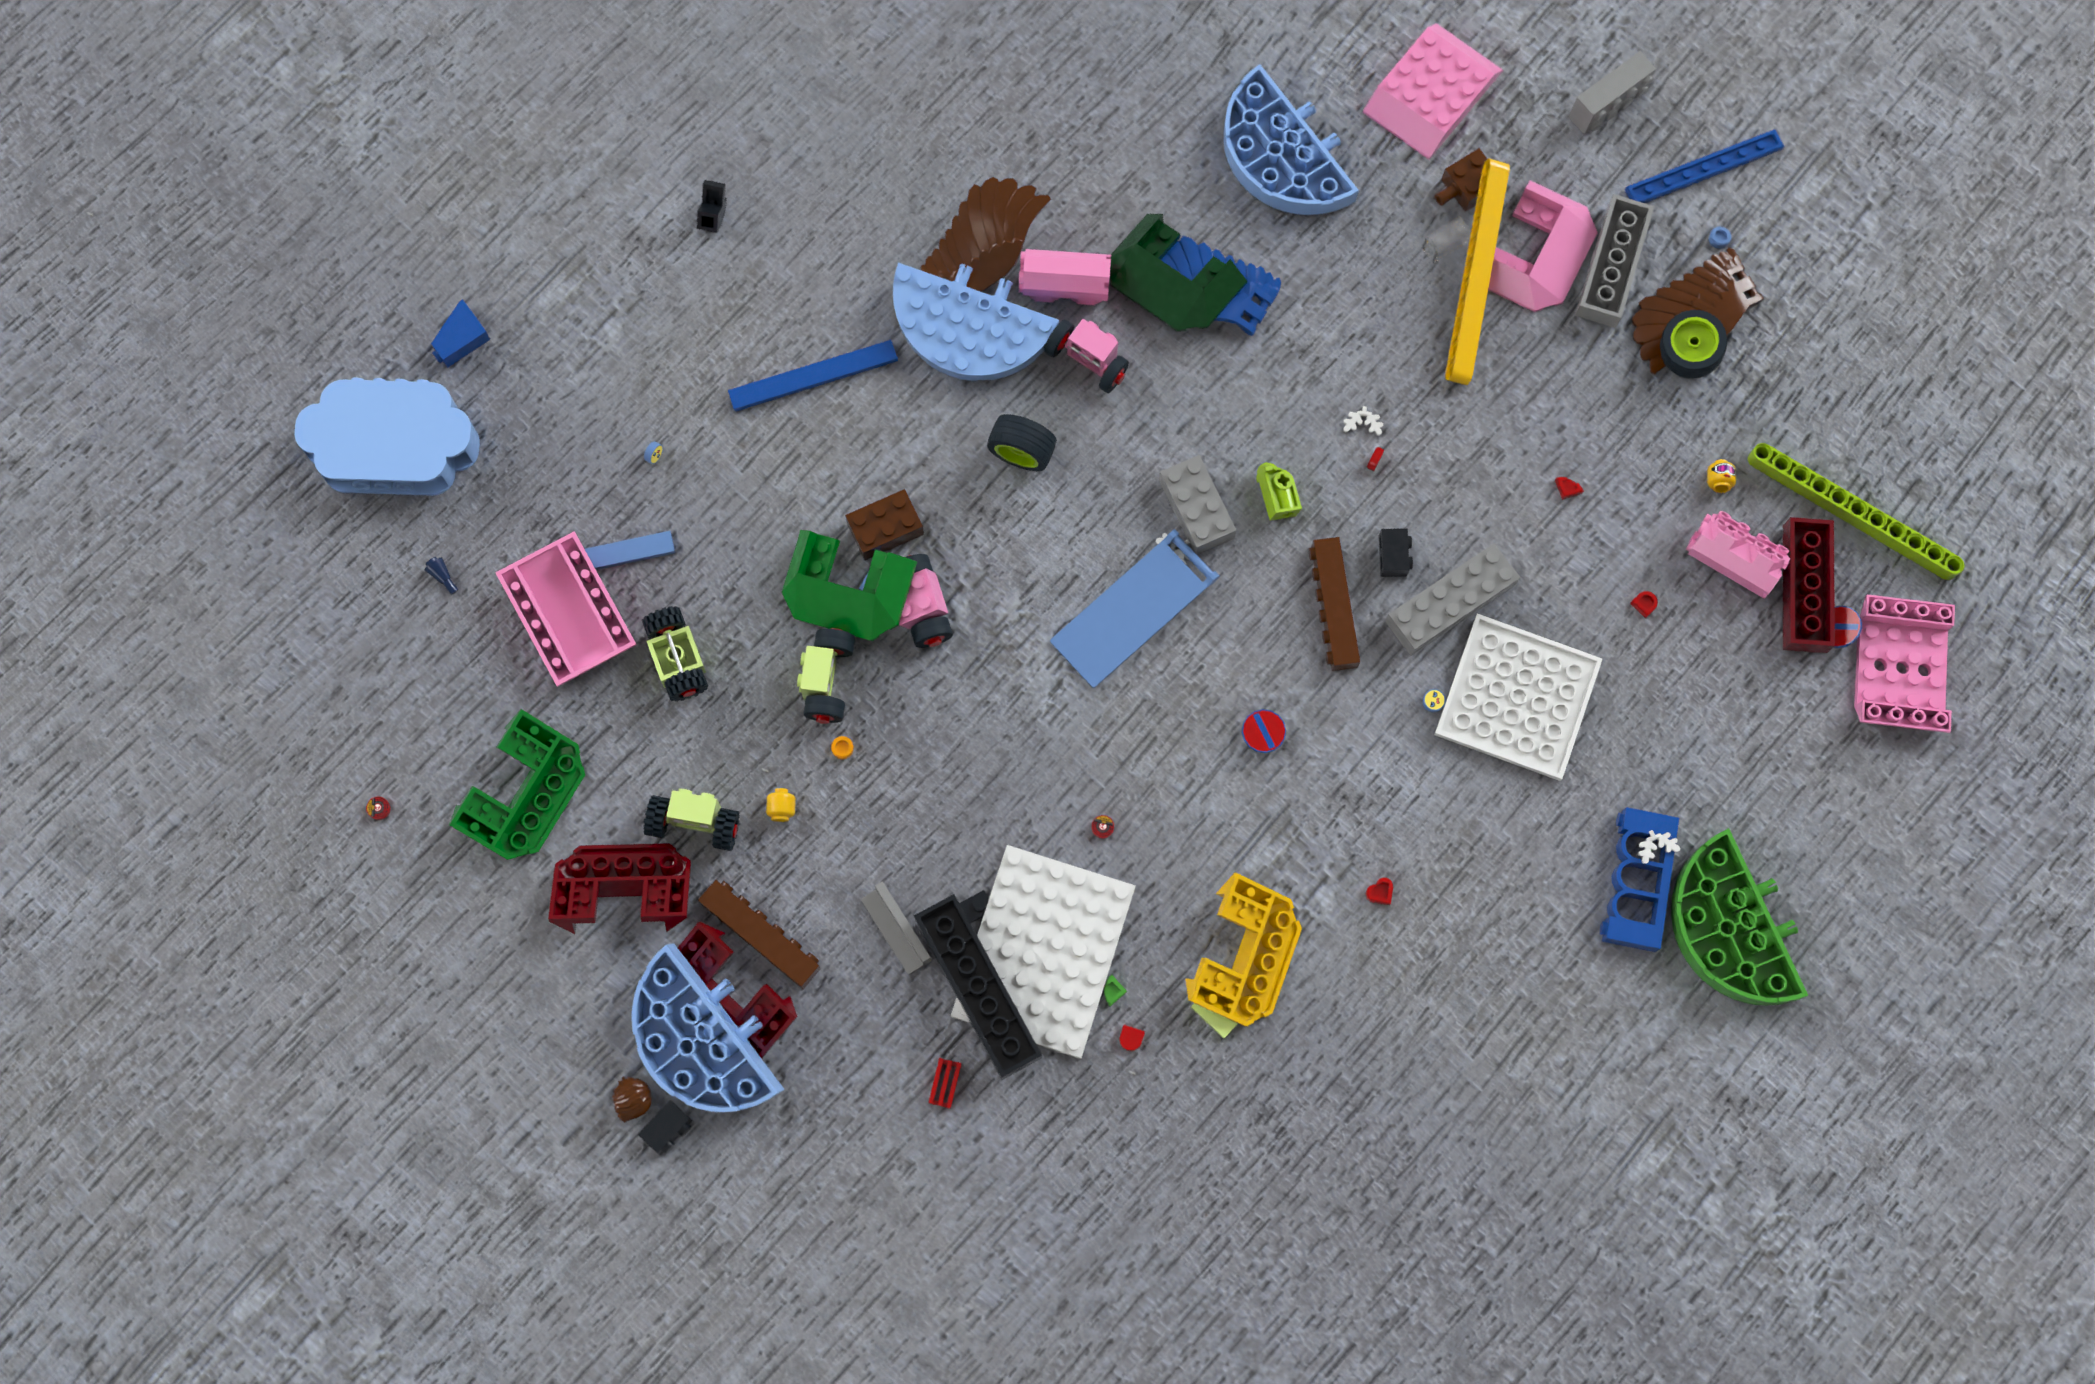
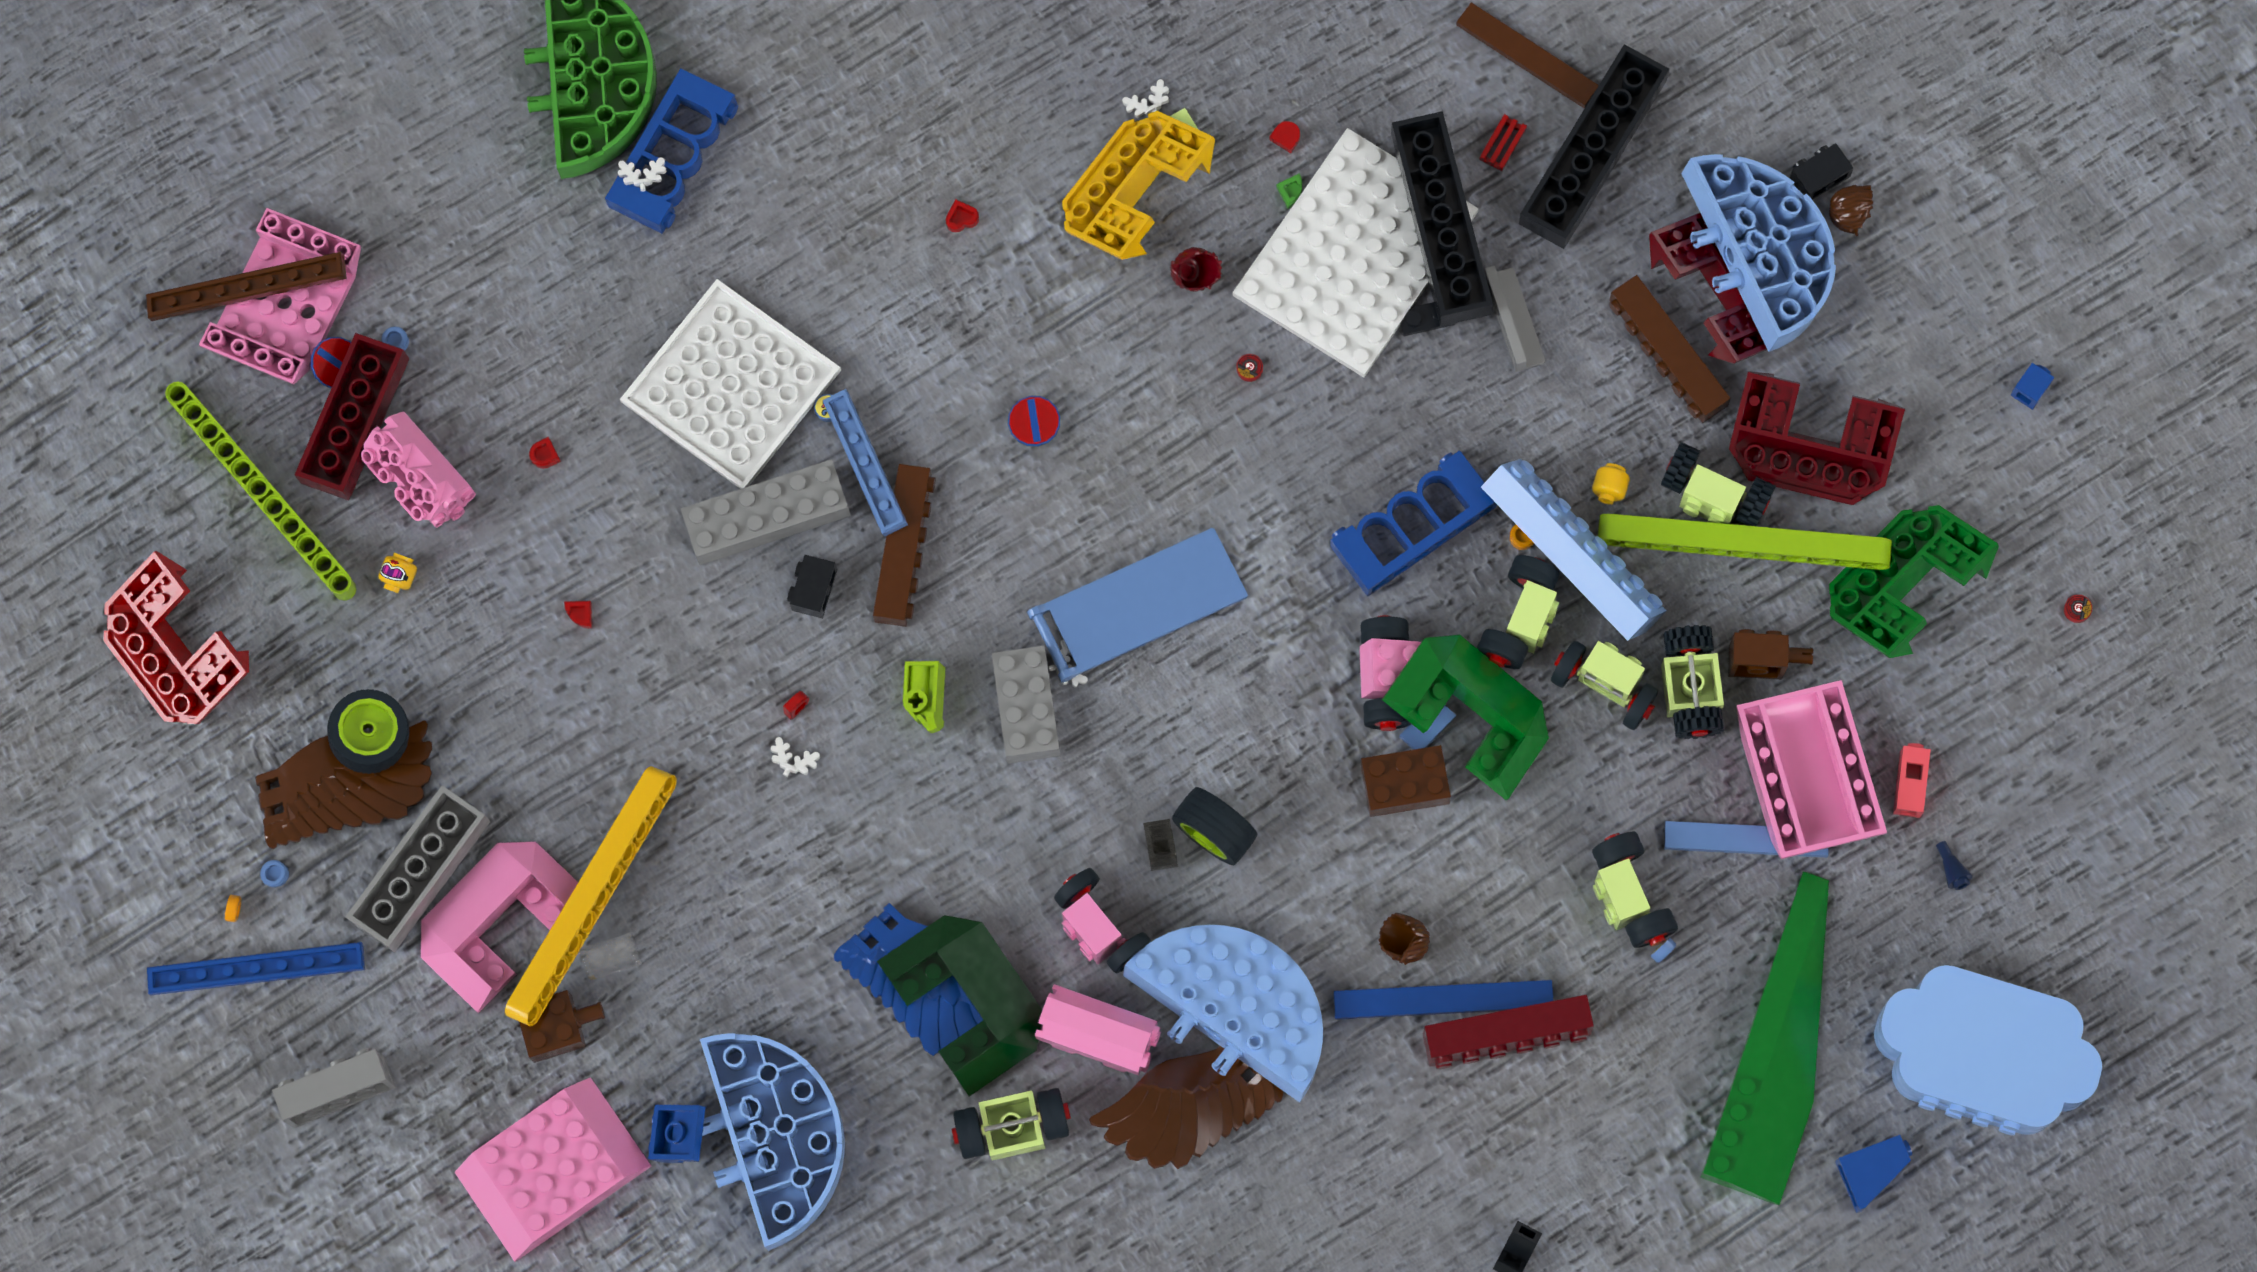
camera: 155 degrees left, 0 degrees up
none -> red slope [103,551,249,724]
none -> reddish brown tile [146,252,347,321]
none -> light orange tile [225,894,242,923]
none -> medium blue tile [381,327,409,351]
none -> blue plate [648,1105,706,1163]
none -> medium blue tile [822,389,908,537]
none -> brick [952,1088,1071,1161]
none -> white animal [1122,79,1169,118]
none -> clear smoke brick [1143,819,1178,871]
none -> dark red hair [1170,247,1222,292]
none -> blue fence [1330,450,1497,597]
none -> reddish brown hair [1378,913,1430,965]
none -> dark red brick [1423,994,1594,1069]
none -> reddish brown tile [1456,2,1599,108]
none -> light blue brick [1481,459,1666,641]
none -> black brick [1519,44,1669,249]
none -> brick [1551,641,1659,730]
none -> brick [1592,831,1678,948]
none -> lime beam [1597,514,1892,570]
none -> green wedge [1700,871,1829,1206]
none -> reddish brown brick [1728,629,1813,680]
none -> coral brick [1893,743,1931,818]
none -> blue brick [2011,363,2054,410]

